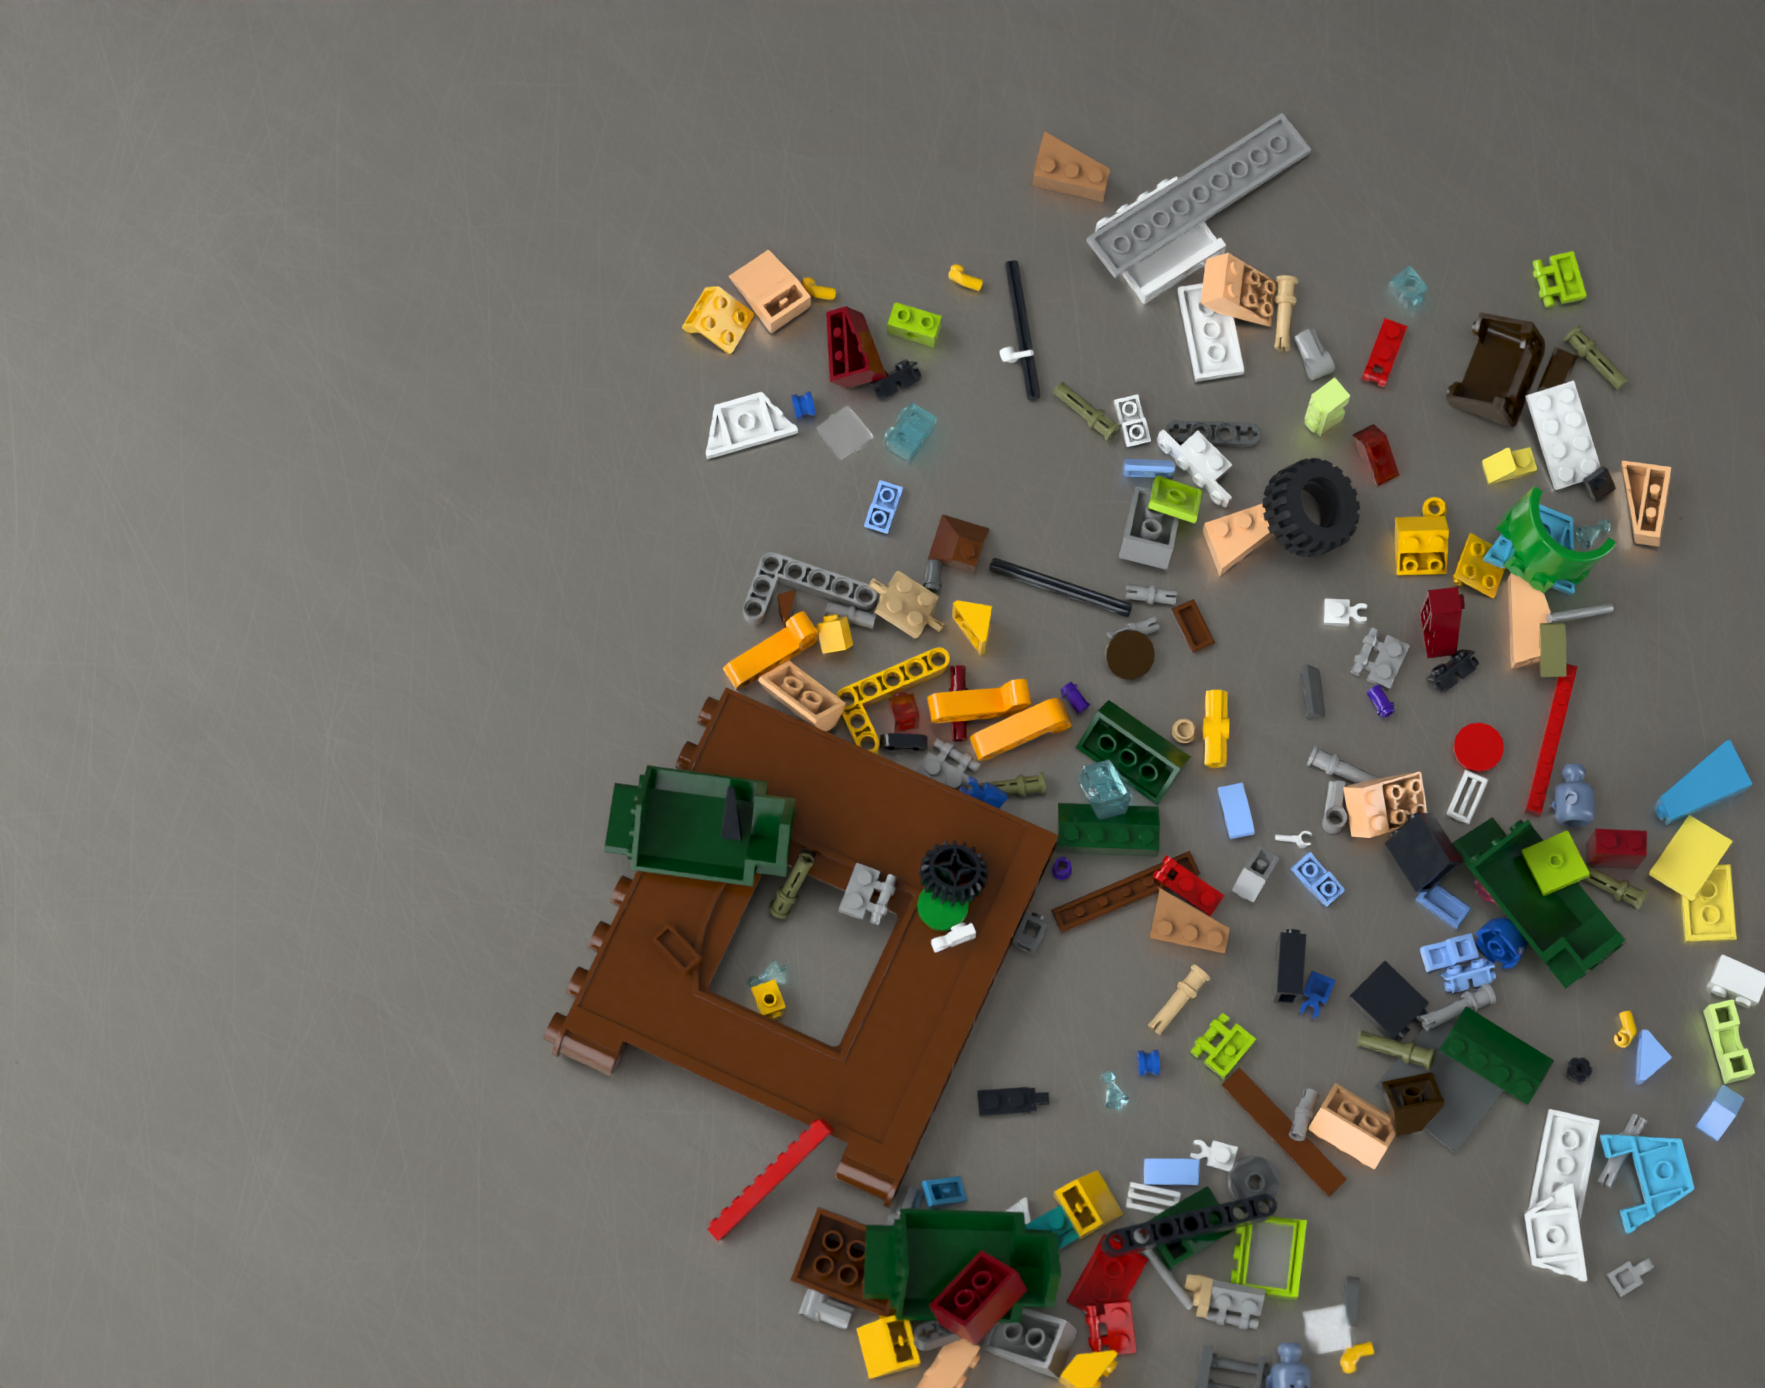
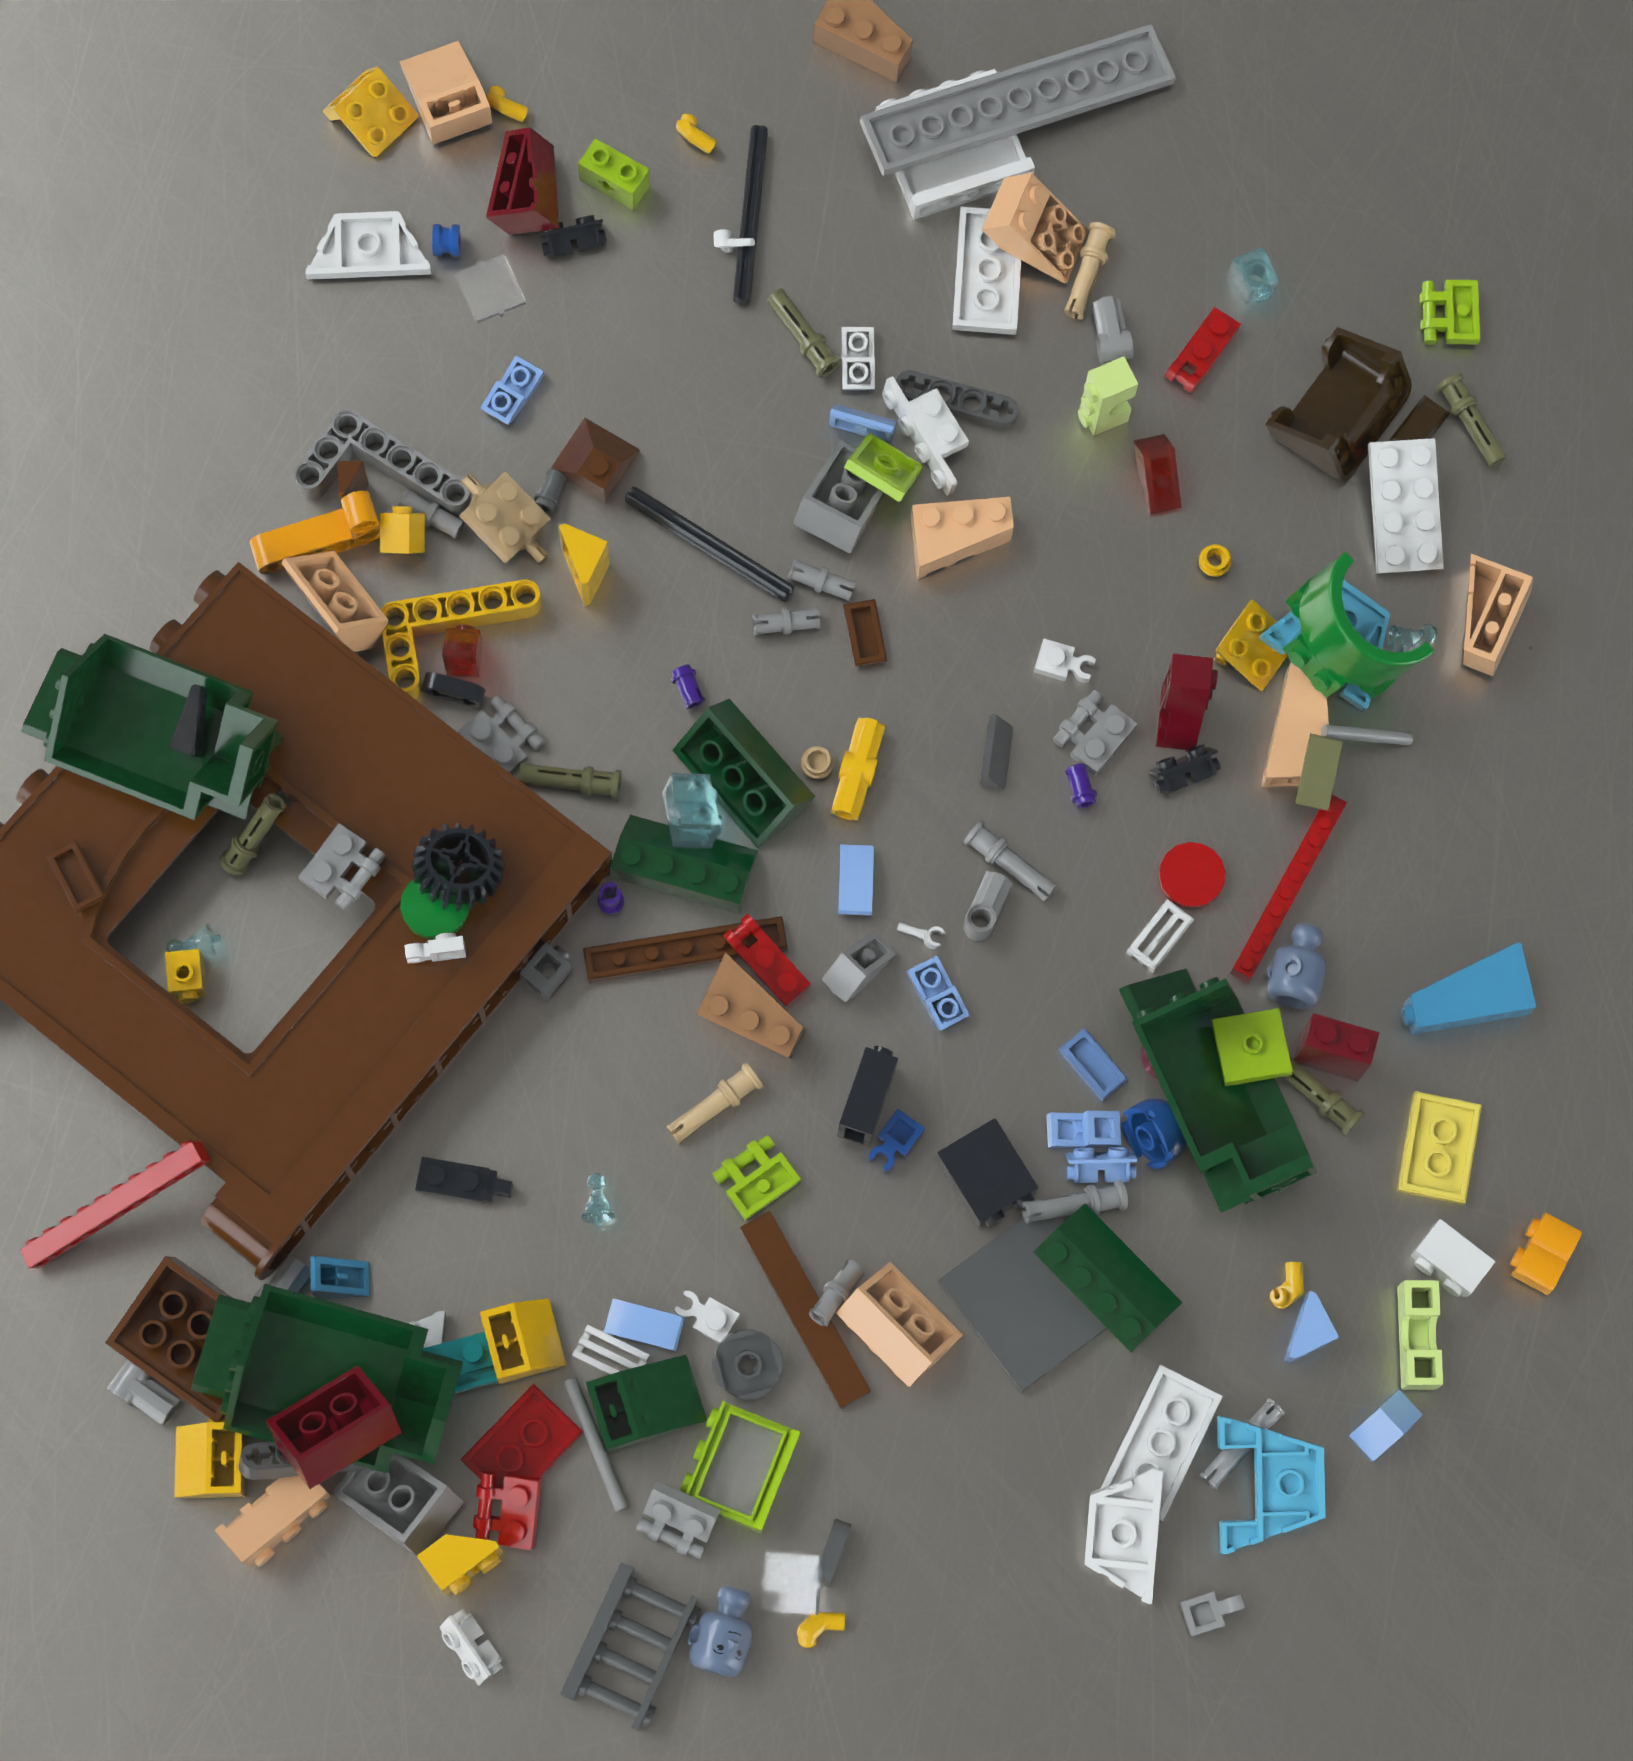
camera: 10 degrees right, 0 degrees up
clear light blue brick [883,402,937,464] -> none
light orange beam [927,679,1032,723] -> none
dark red pin [948,665,968,742] -> none
blue plate [960,776,1008,809] -> none
light orange beam [969,698,1073,762] -> none
black beam [1101,1194,1277,1258] -> none
dark brown tile [1104,629,1155,680] -> none
blue wheel [1137,1050,1160,1076] -> none
tan bracket [1184,1274,1213,1318] -> none
black tyre [1262,458,1360,558] -> none
light nougat slope [1343,771,1428,838] -> none
olive pin [1357,1030,1437,1071] -> none
dark brown slope [1382,1072,1445,1136] -> none
black brick [1385,812,1464,892] -> none
yellow slope [1394,516,1449,575] -> none
light yellow slope [1482,447,1537,484] -> none
black plate [1567,1057,1592,1082] -> none
black plate [1583,466,1616,502] -> none
light yellow tile [1649,815,1733,901] -> none

